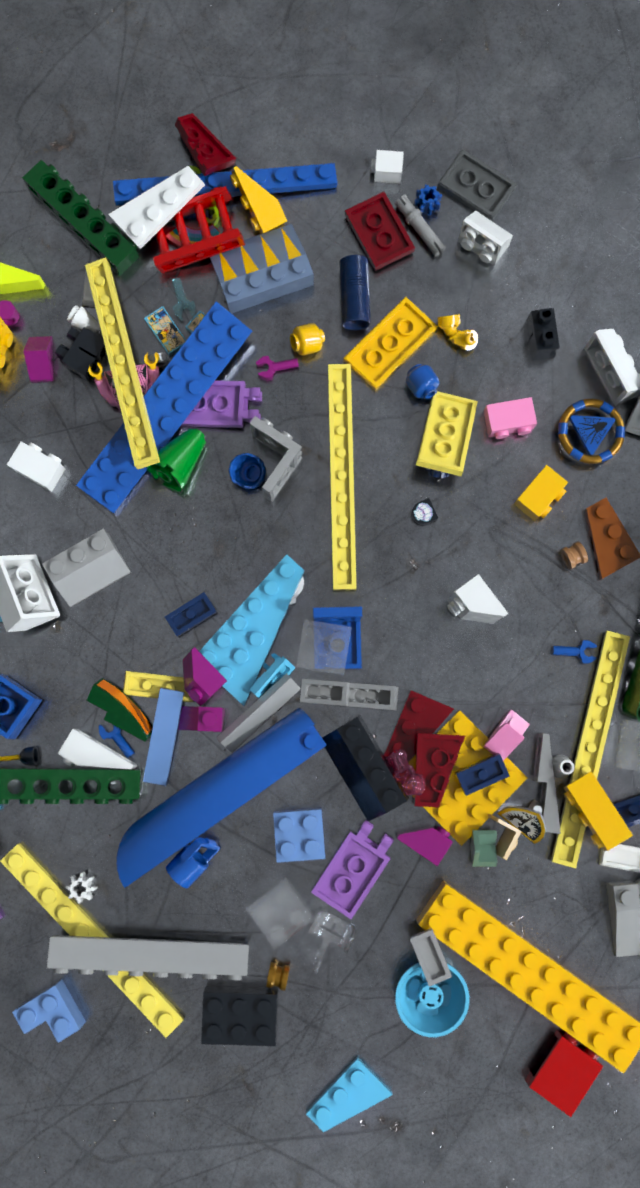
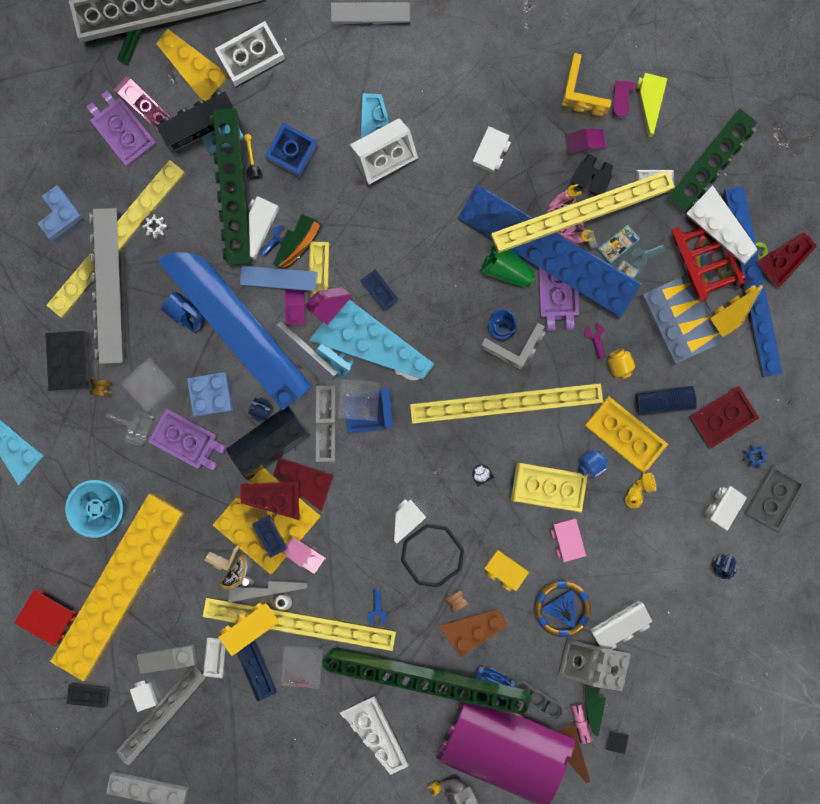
camera: 85 degrees right, 5 degrees up
light grey slope [42,528,131,607] -> none
white cone [67,306,101,334] -> none
white brick [371,150,404,184] -> none
clear pink connector [387,749,425,796] -> none
light grey pin [395,194,446,257] -> none
magenta slope [395,826,453,866] -> none
light grey tile [409,928,452,987] -> none
sand green panel [470,830,497,867] -> none
black hips [526,308,560,361] -> none
none -> dark blue gear [248,397,272,422]
none -> black piece [401,524,464,587]
none -> dark blue gear [713,554,739,579]

